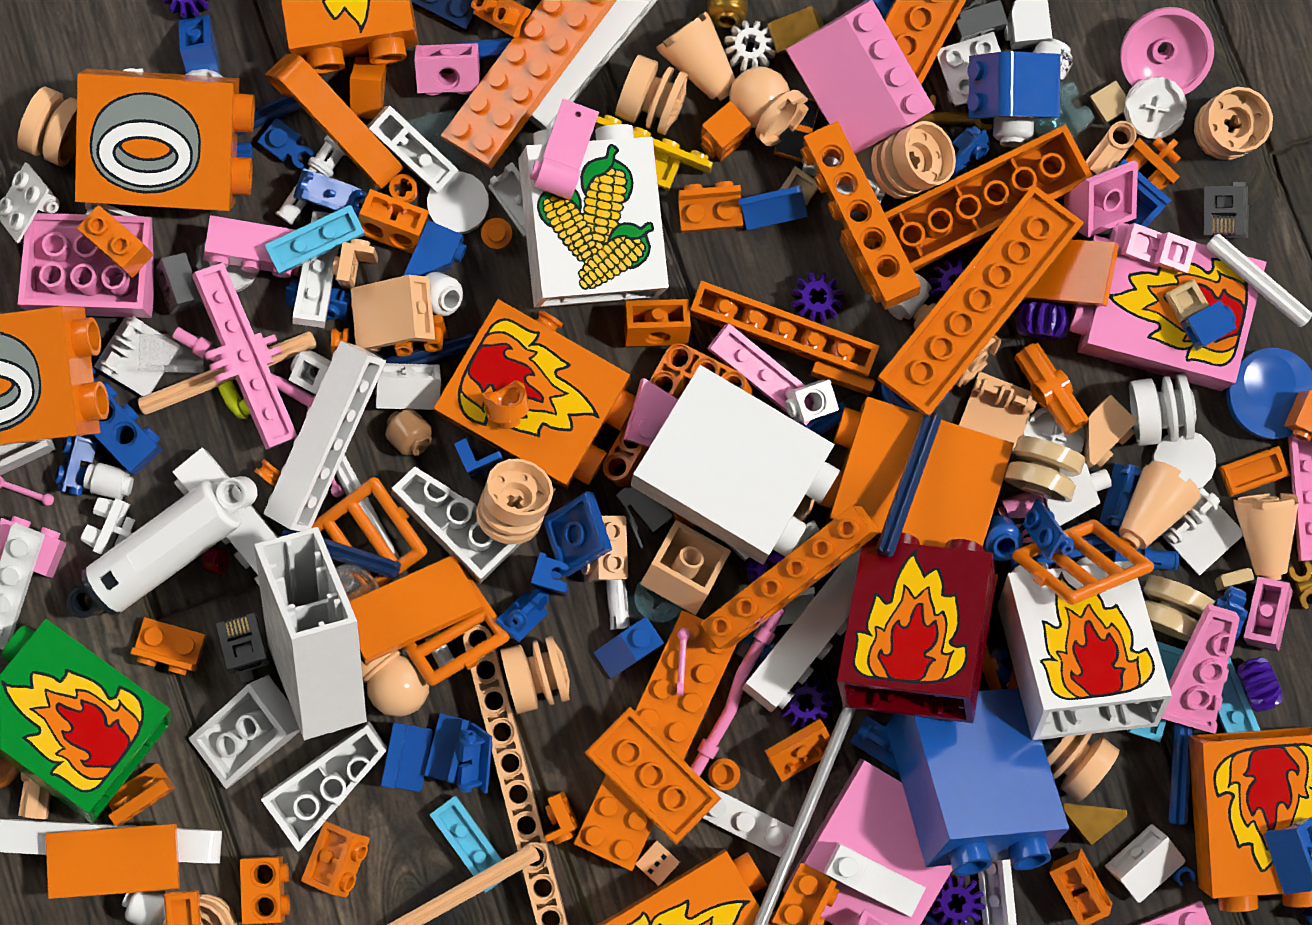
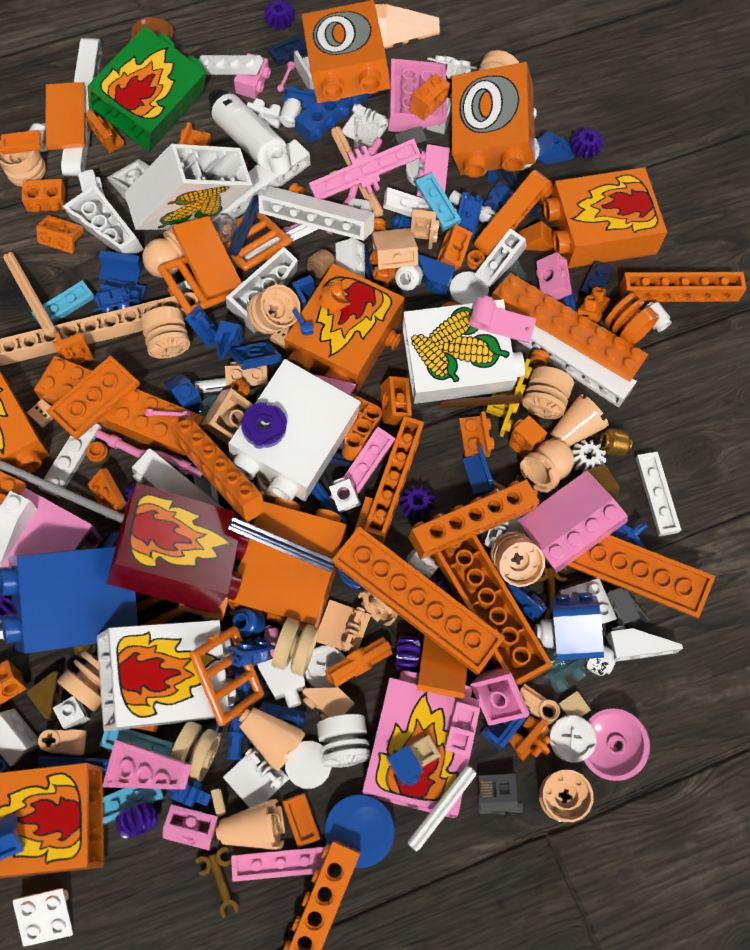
camera: 90 degrees right, 15 degrees down
none -> light nougat piece [38,730,87,756]
none -> white brick [53,696,91,730]
none -> white brick [78,170,105,197]
none -> orange bush [230,379,250,398]
none -> dark purple plate [241,403,287,449]
none -> blue hand [292,309,313,335]
none -> reddish brown bar [441,395,523,408]
none -> orange bush [530,349,549,367]

